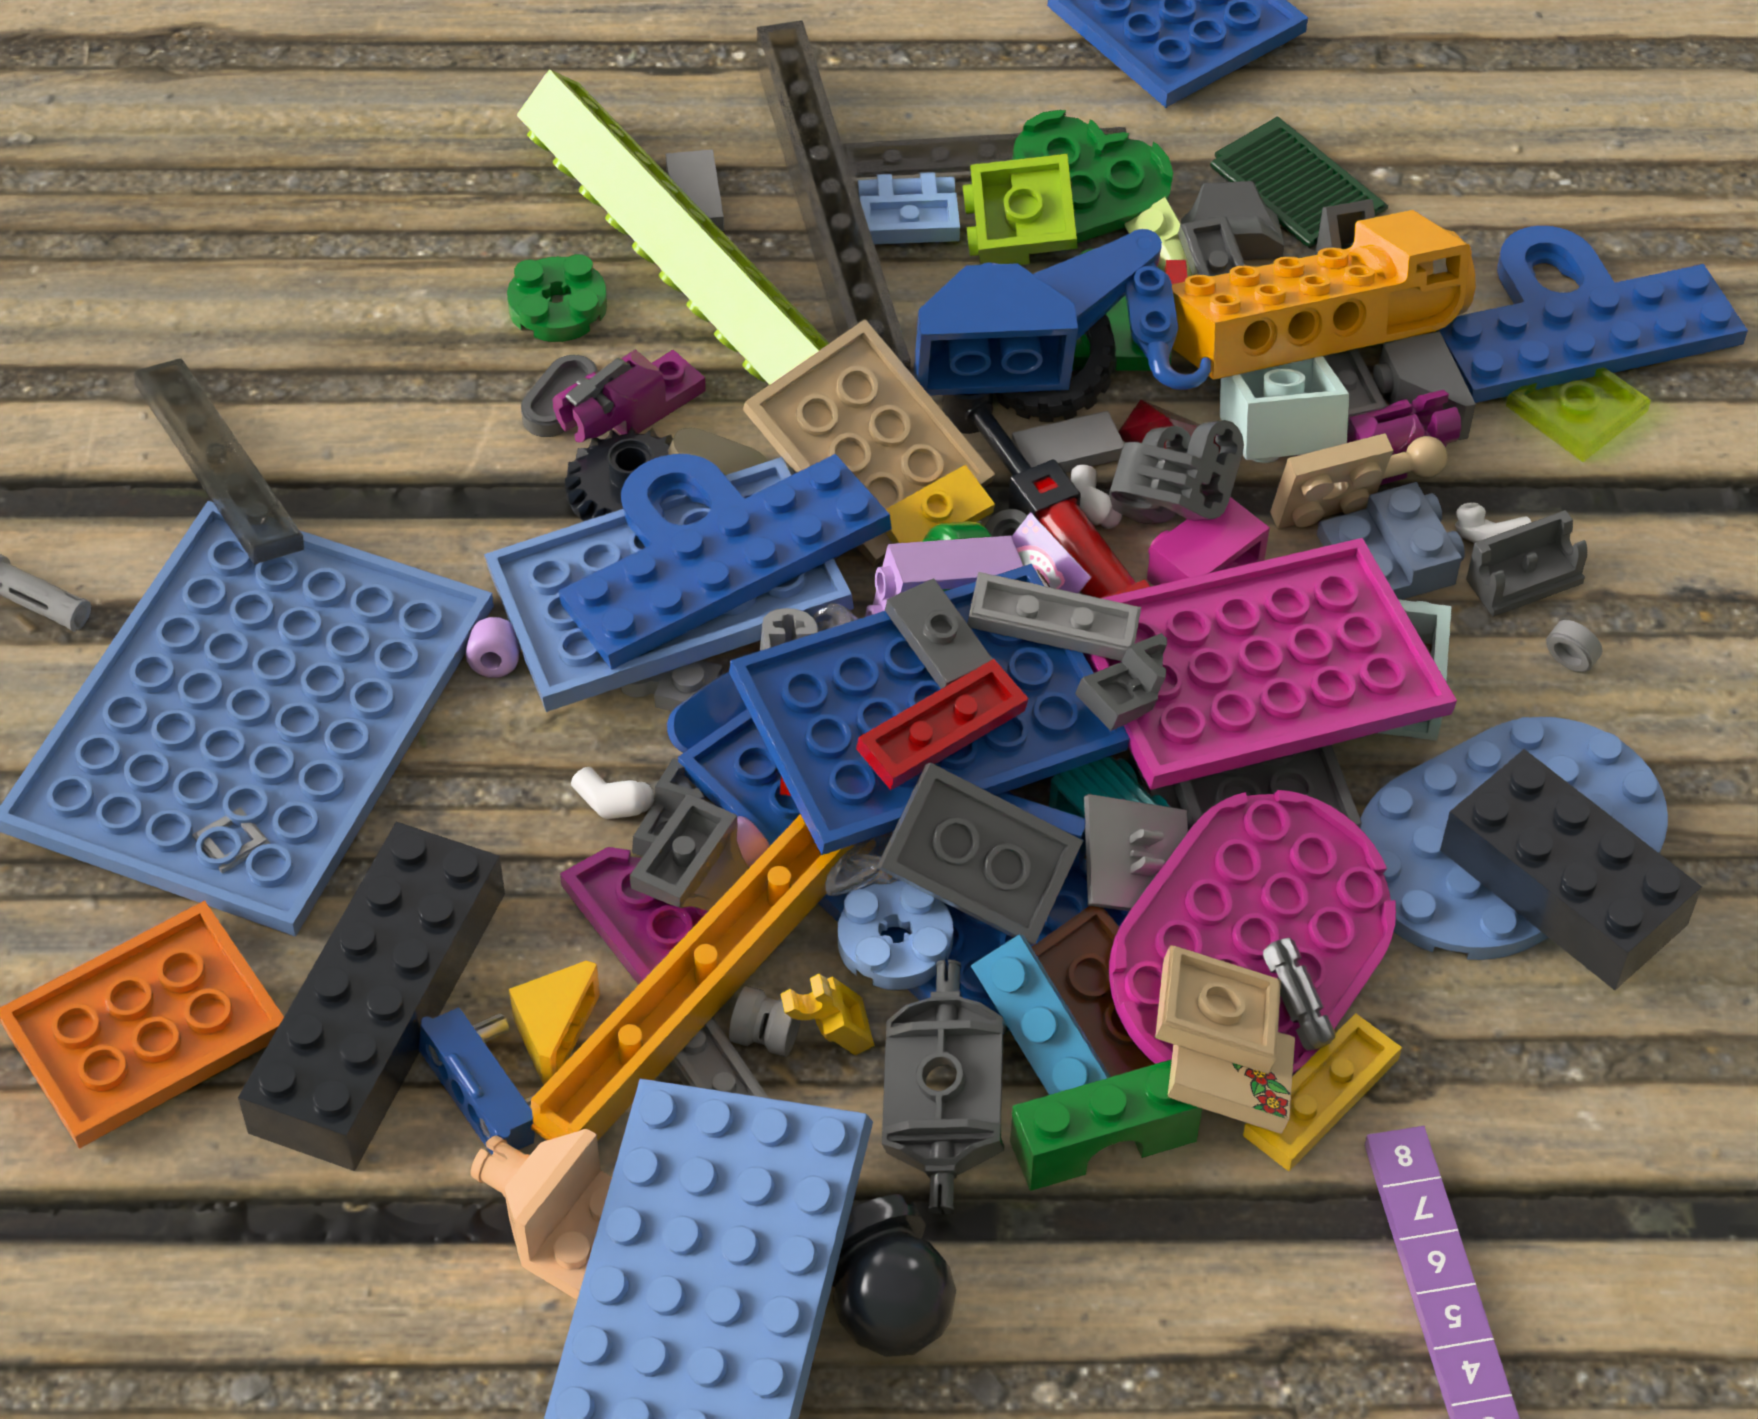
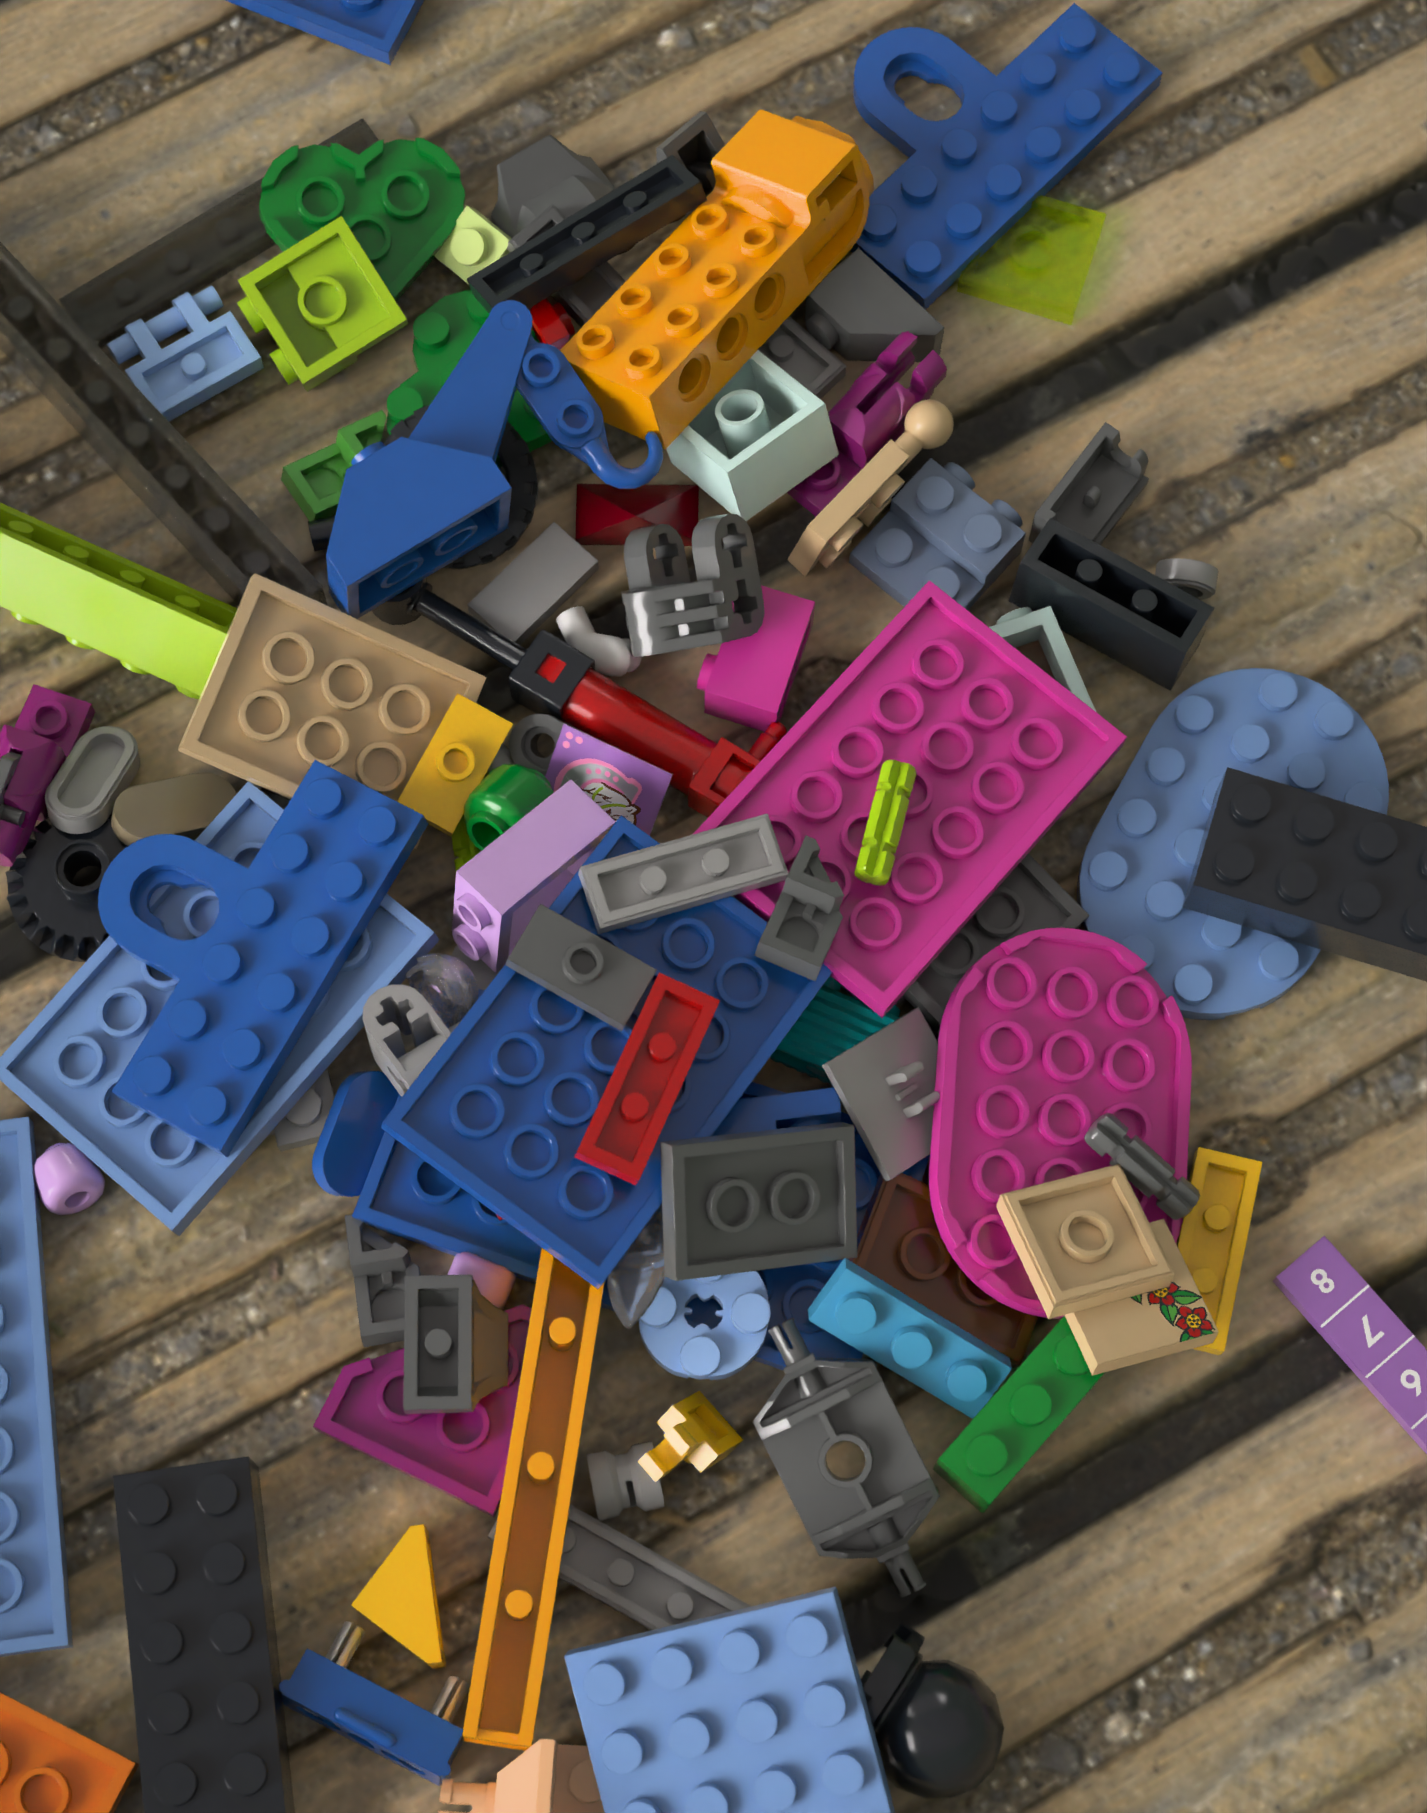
camera: 30 degrees left, 20 degrees up
white arm [571,767,654,819] -> none
dark green window [1210,116,1388,248] -> none
white arm [1455,503,1531,543] -> none
none -> light grey tile [45,726,140,834]
none -> black plate [467,155,707,314]
none -> lime axle [854,760,917,886]
none -> black brick [1009,518,1215,691]

